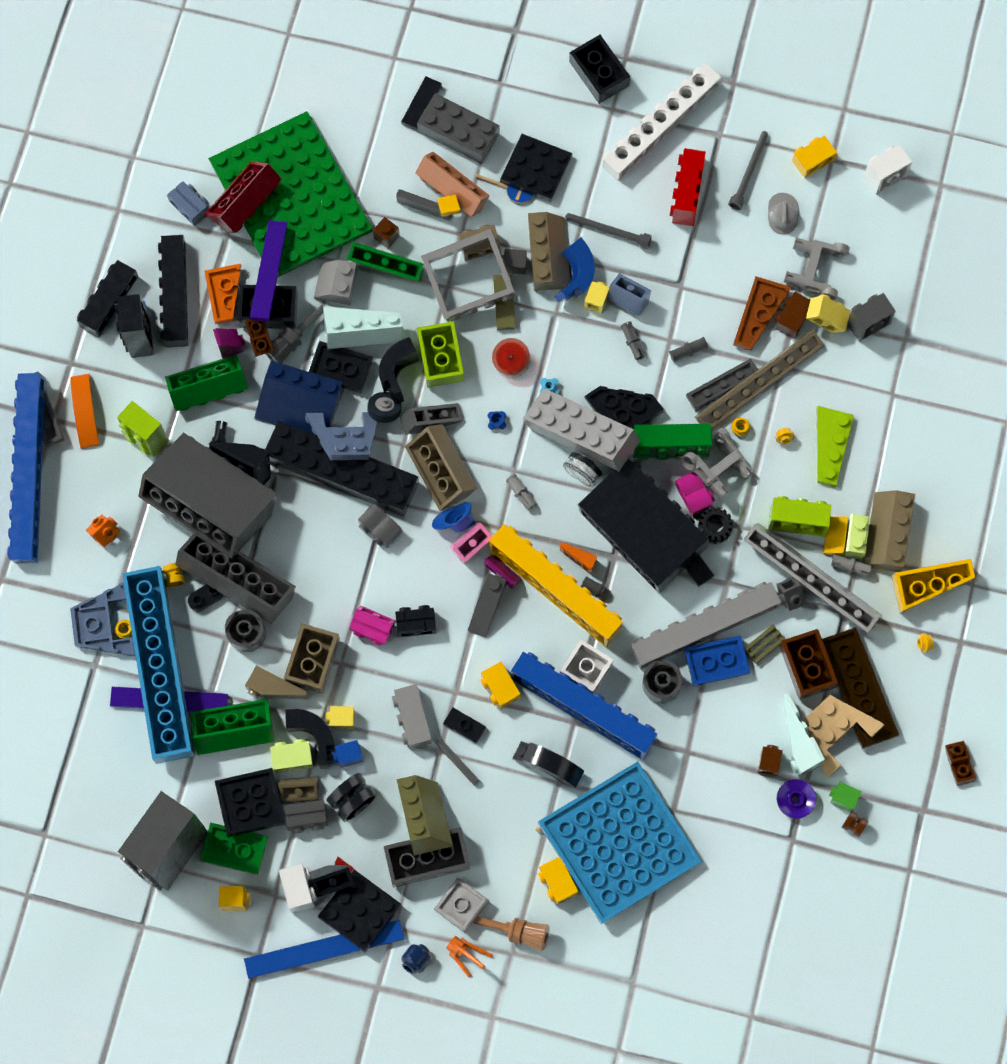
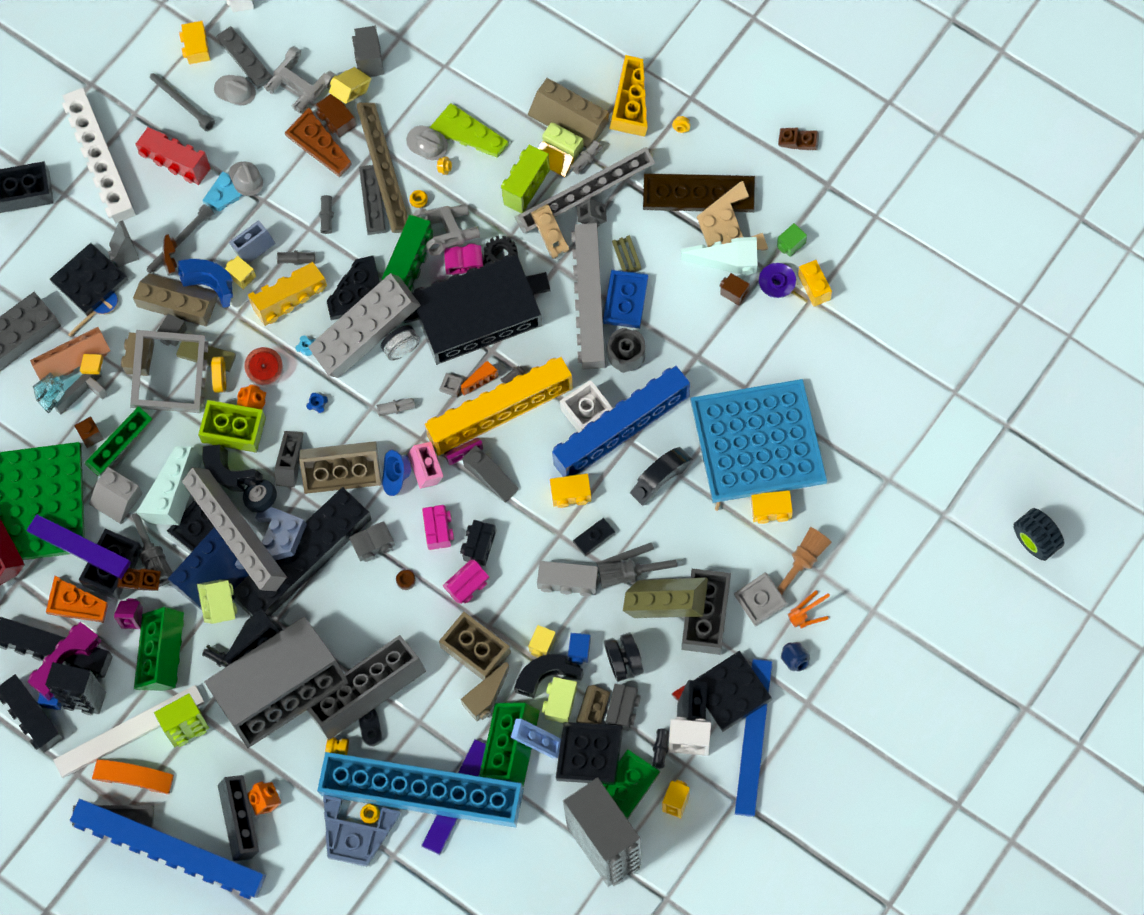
camera: 65 degrees left, 5 degrees down
dark grey brick [225,609,266,652] -> none
reddish brown brick [779,629,838,700] -> none
reddish brown wheel [841,811,869,838] -> none
none -> magenta arch [27,621,101,700]
none -> clear light blue slope [33,373,64,414]
none -> white tile [53,685,205,778]
none -> light grey tile [86,377,107,400]
none -> dark grey slope [108,220,139,267]
none -> reddish brown slope [162,234,177,276]
none -> light grey brick [182,467,287,591]
none -> yellowish green brick [197,580,237,624]
none -> medium azure wing [203,171,242,211]
none -> yellow beam [211,356,226,393]
none -> dark grey plate [216,26,272,89]
none -> black brick [217,775,259,861]
none -> light grey piece [229,161,263,196]
none -> orange brick [237,385,267,410]
none -> yellow wedge [248,262,327,326]
none -> reddish brown tile [396,570,416,590]
none -> light grey piece [406,125,448,160]
none -> dark pink brick [422,505,454,550]
none -> light grey tile [439,373,464,397]
none -> light blue plate [511,719,561,758]
none -> tan plate [531,204,569,259]
none -> dark grey piece [598,558,677,589]
none -> black pin [652,728,669,769]
none -> yellow brick [798,260,832,307]

